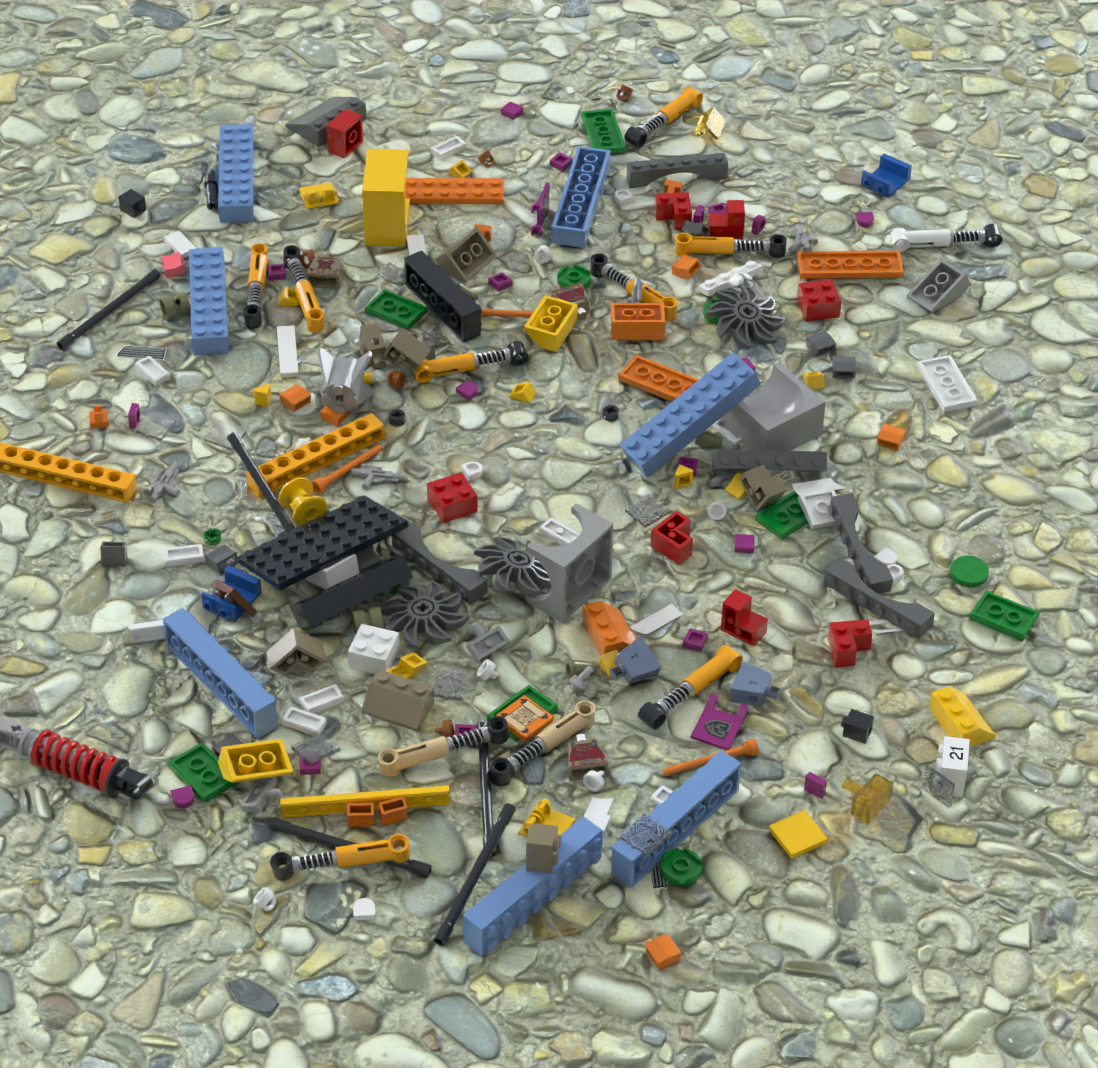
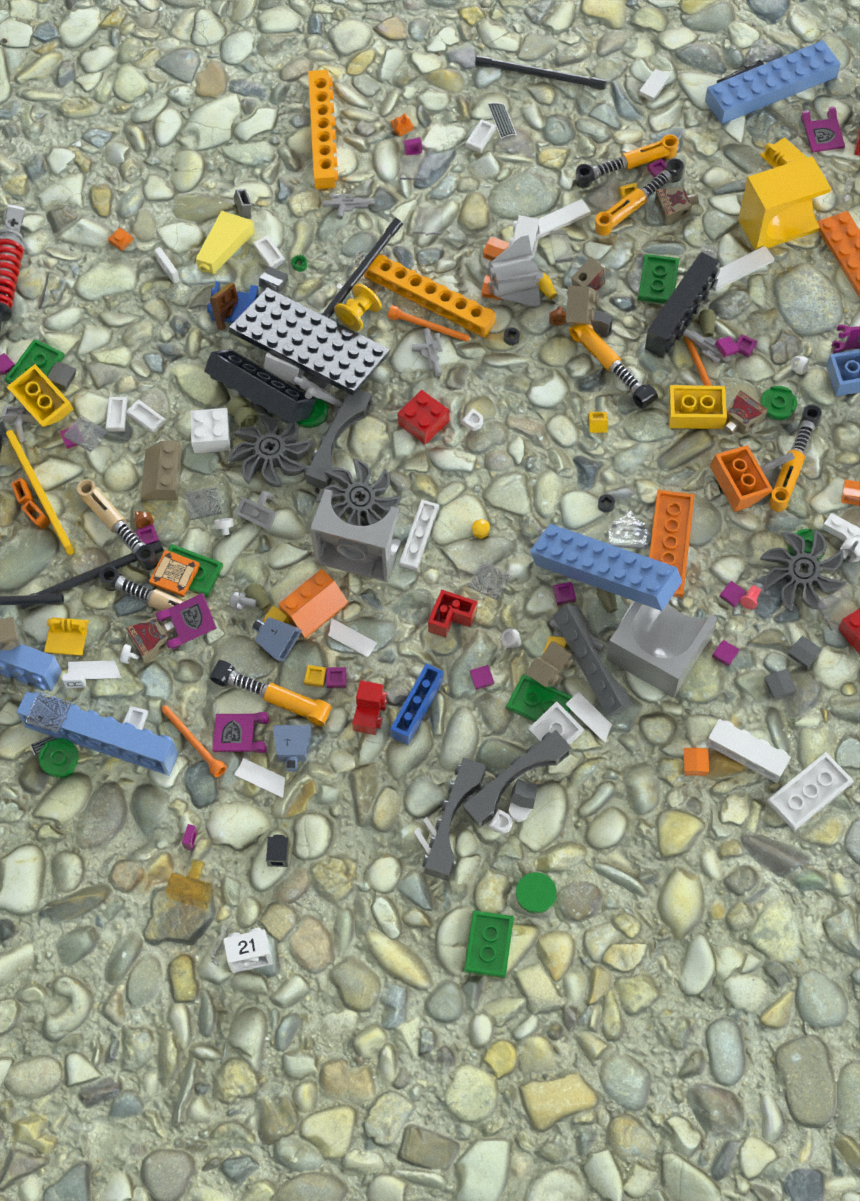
camera: 70 degrees right, 20 degrees up
black brick [118,189,146,218] -> none
olive wheel [160,292,191,320] -> none
coral piece [162,252,186,278] -> none
medium blue brick [163,608,278,739] -> none
medium blue brick [189,247,229,355] -> none
yellow slope [253,383,272,407] -> none
dark tan brick [267,628,326,676] -> none
dark orange tile [300,249,315,268] -> none
yellow slope [385,652,428,679] -> none
light grey plate [422,329,438,346] -> none
dark tan slope [435,227,497,282] -> none
magenta tile [456,381,478,401] -> none
orange tile [474,224,493,241] -> none
yellow slope [674,464,693,489] -> none
yellow tile [769,810,828,859] -> none
yellow slope [803,371,825,389] -> none
red brick [828,619,873,668] -> none
yellow slope [929,686,996,747] -> none
none -> orange plate [108,227,133,251]
none -> magenta flag [156,593,217,650]
none -> light yellow slope [196,211,255,274]
none -> white sticker [234,758,285,798]
none -> light grey piece [292,375,342,407]
none -> yellow tile [304,665,327,688]
none -> blue brick [390,663,444,746]
none -> yellow tile [472,519,490,539]
none -> white brick [509,215,541,262]
none -> dark grey piece [510,779,538,809]
none -> clear slope [609,510,647,549]
none -> light grey piece [683,329,732,364]
none -> white brick [706,719,791,783]
none -> magenta tile [714,336,740,357]
none -> coral piece [740,585,761,609]
none -> magenta flag [801,107,845,153]
none -> clear piece [816,587,857,631]

